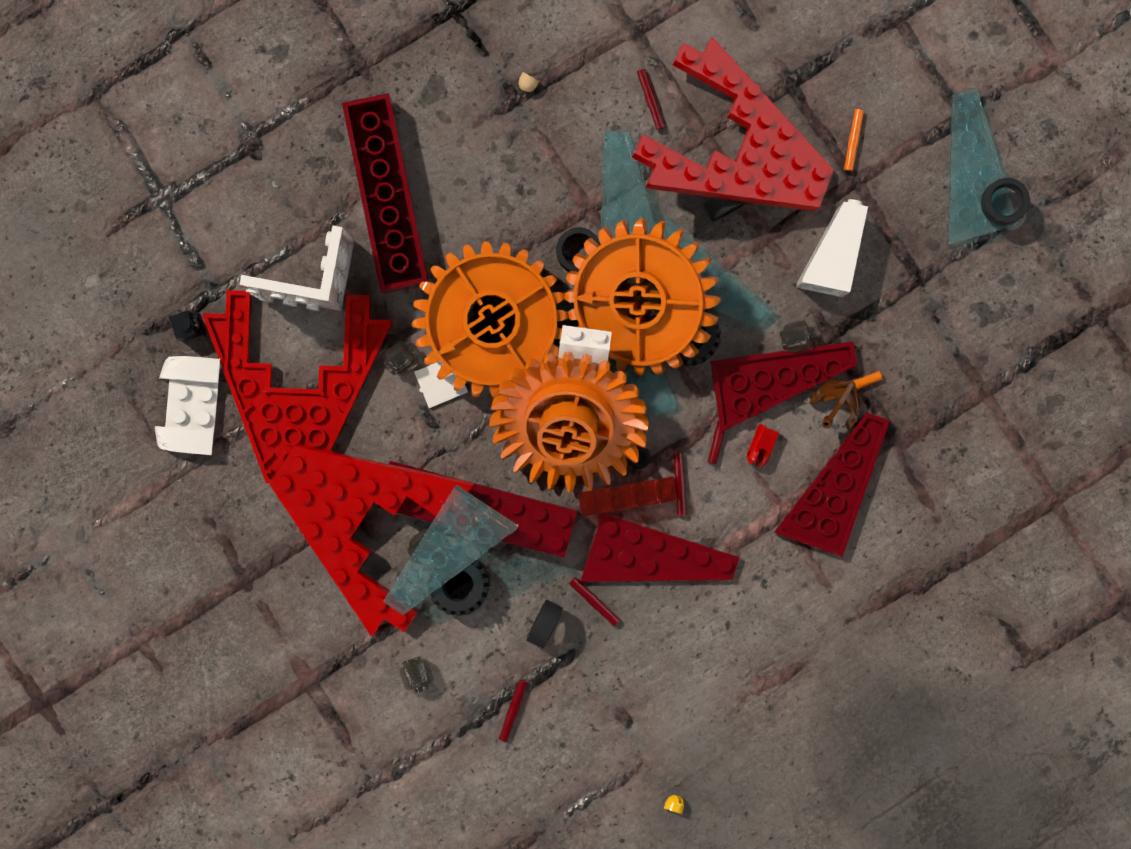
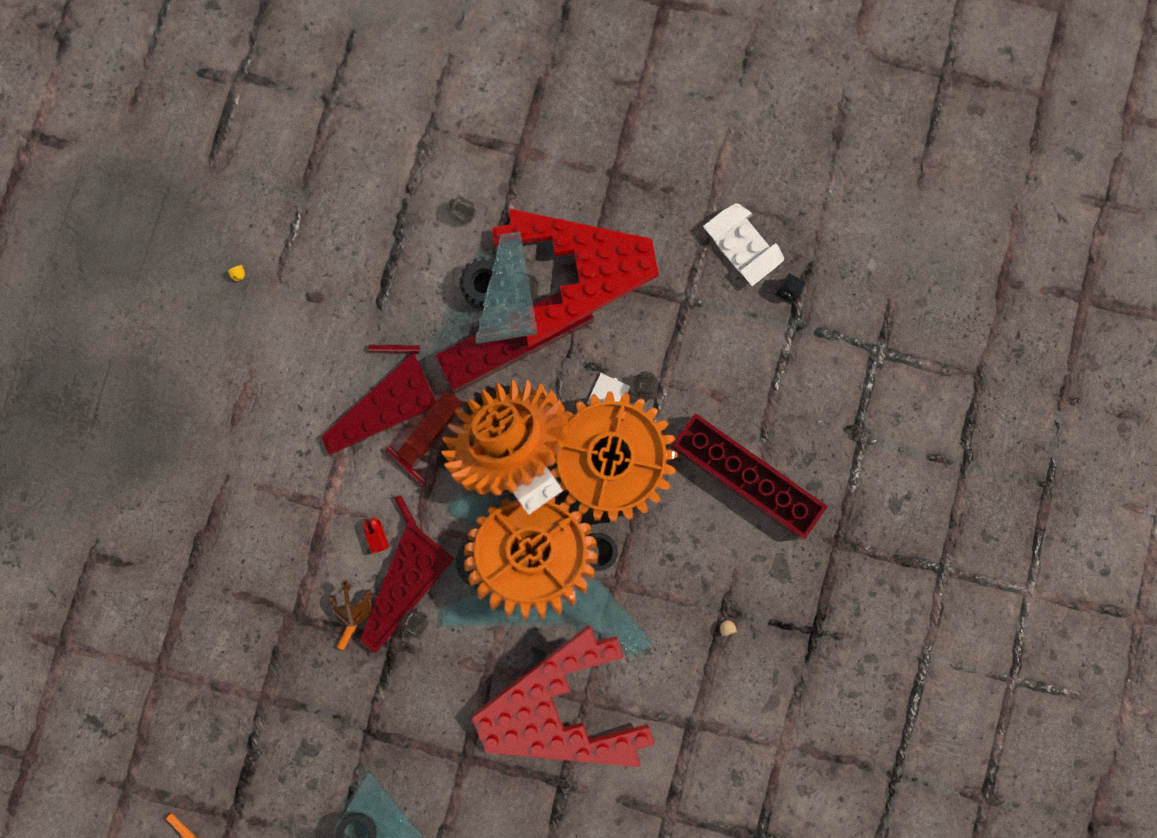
camera: 130 degrees right, 5 degrees down
red wing [203,290,392,484] -> none
white bracket [240,226,355,311] -> none
dark red piece [498,679,528,742] -> none
black tyre [526,599,563,649] -> none
dark red piece [637,69,665,130] -> none
dark red wing [773,413,890,557] -> none
white slope [796,199,868,297] -> none
orange piece [844,109,864,172] -> none

